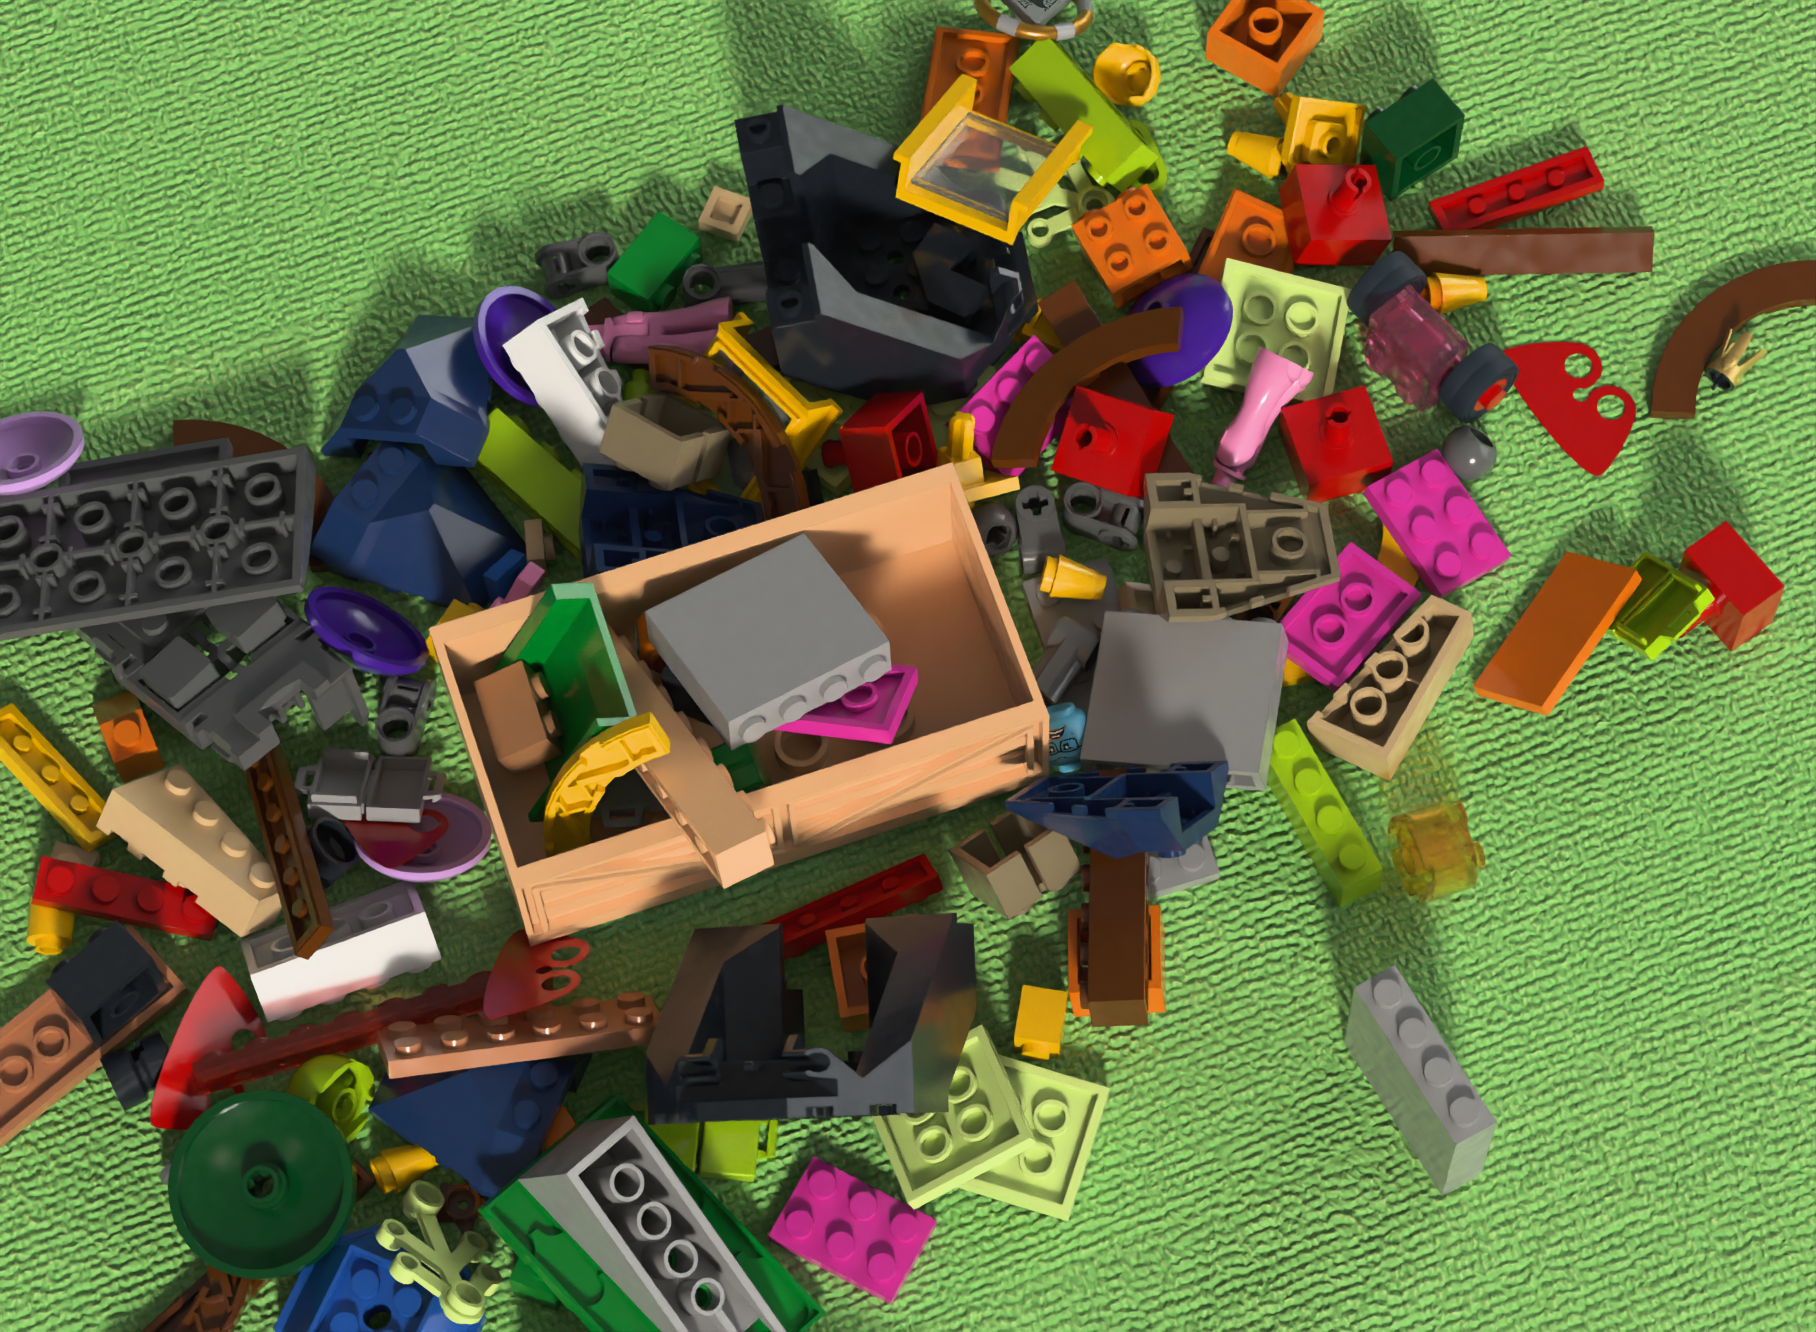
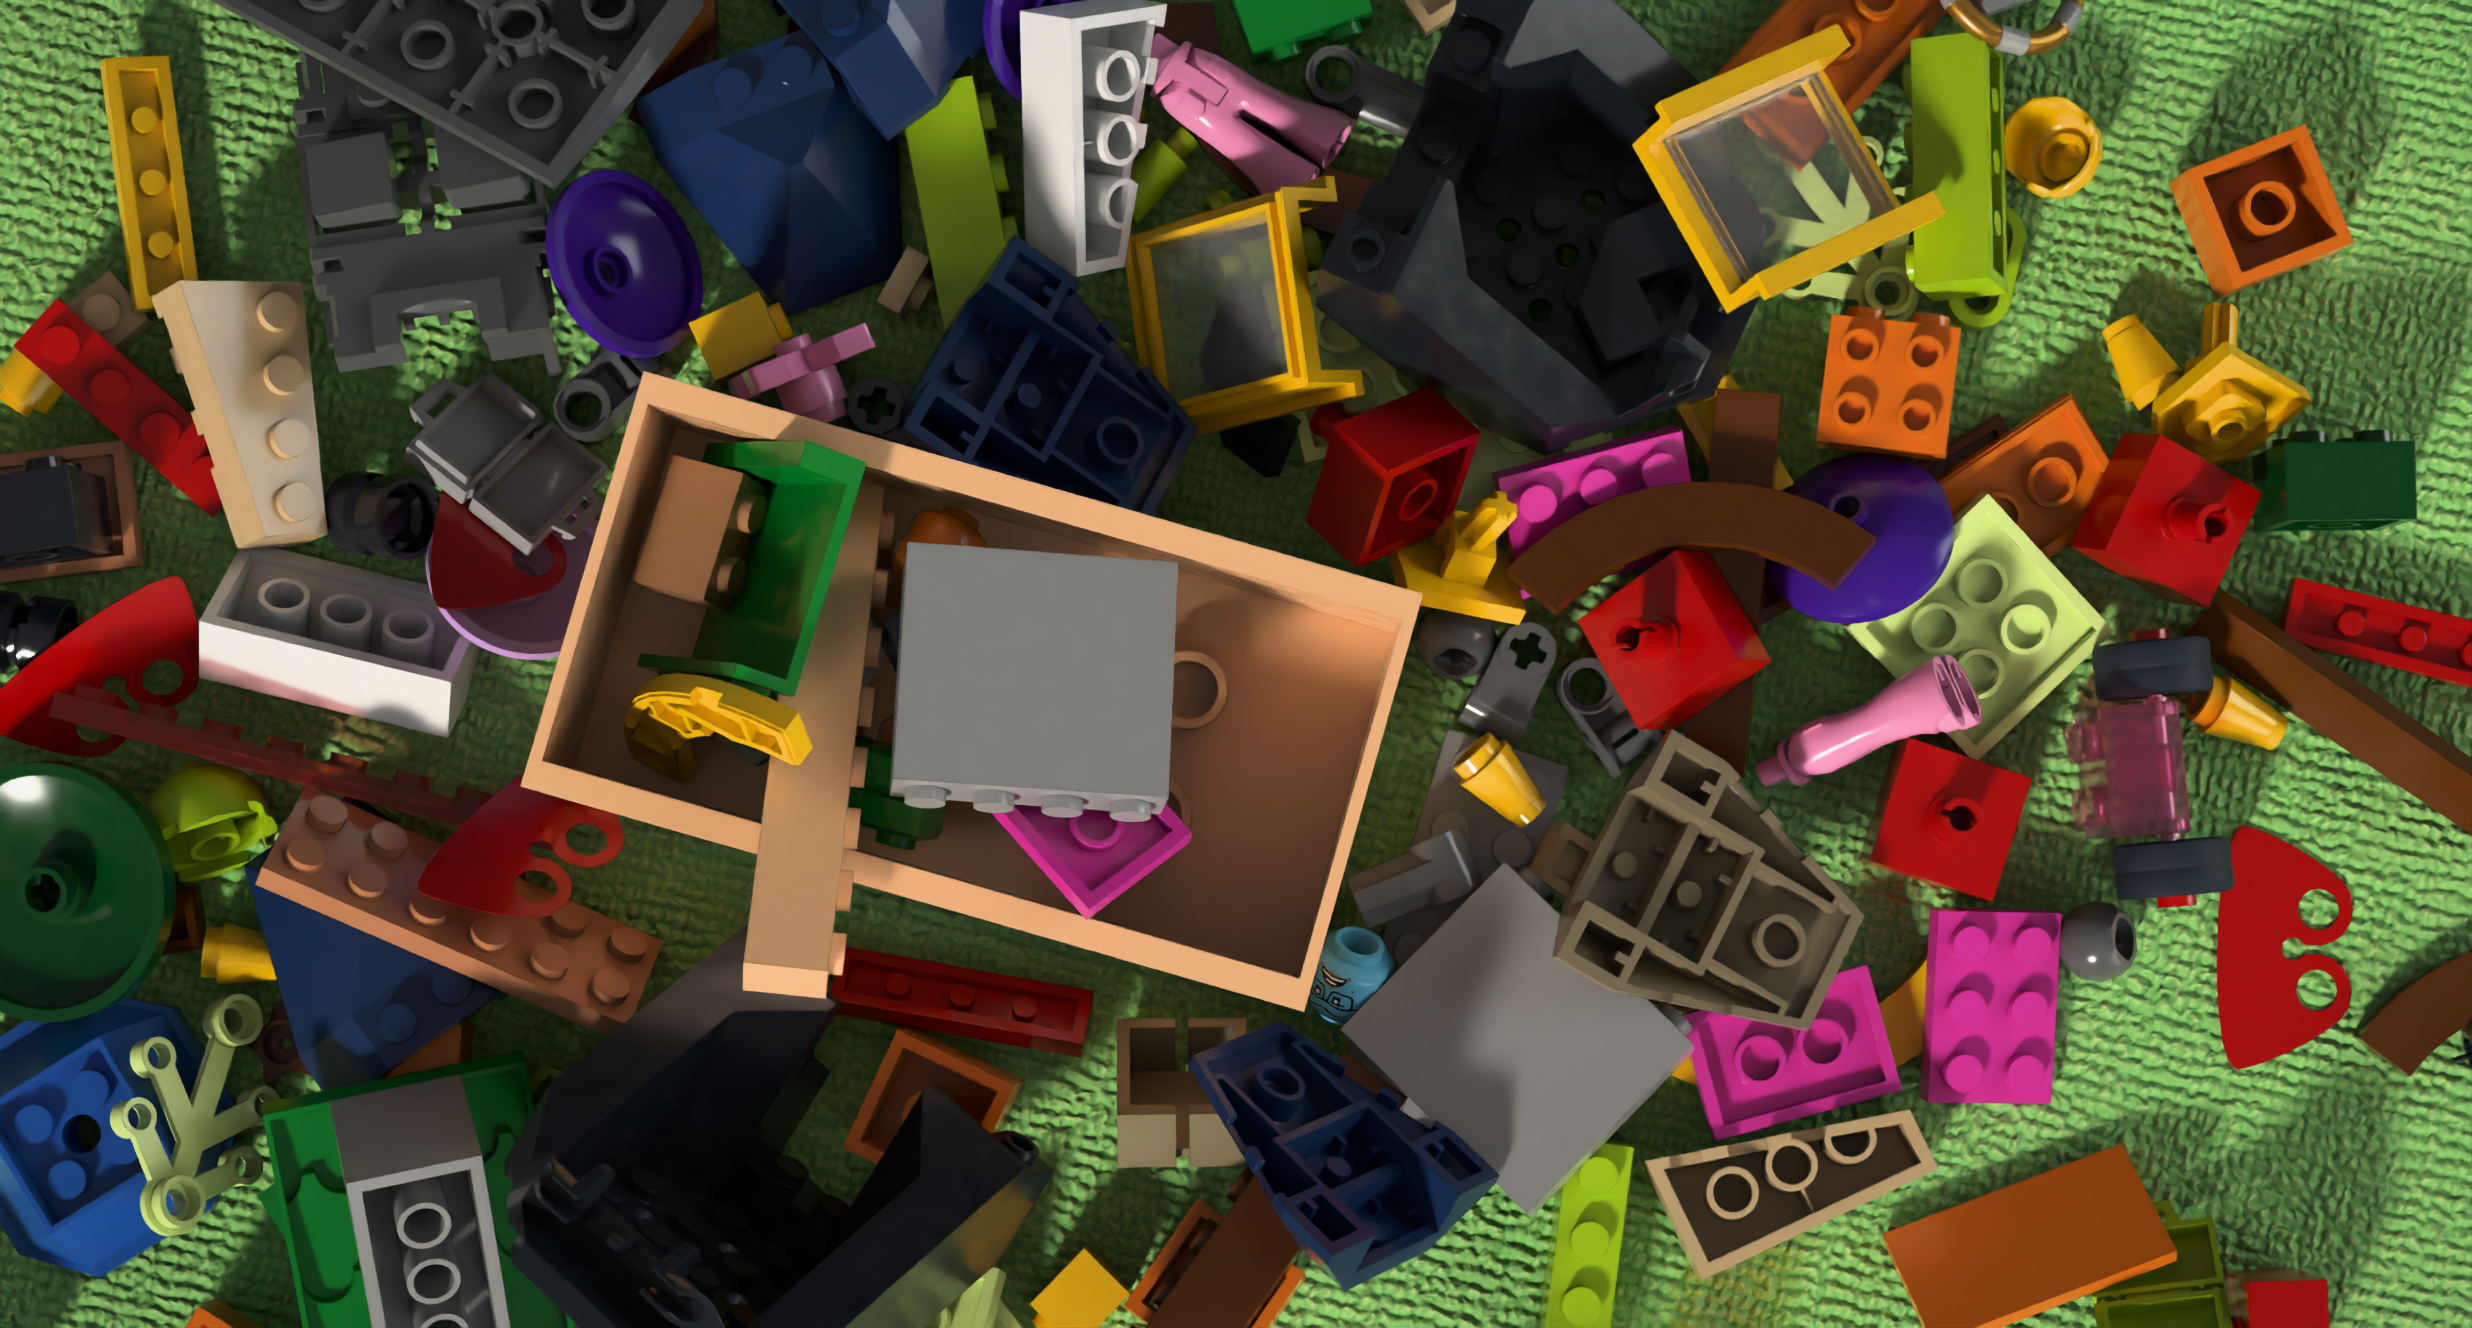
camera: 30 degrees right, 20 degrees up
orange slope [92,690,165,784] -> none
reddish brown tile [245,741,335,960] -> none
blue plate [483,549,527,605] -> none
dark tan piece [599,391,731,491] -> none
reddish brown tile [648,344,810,521] -> none

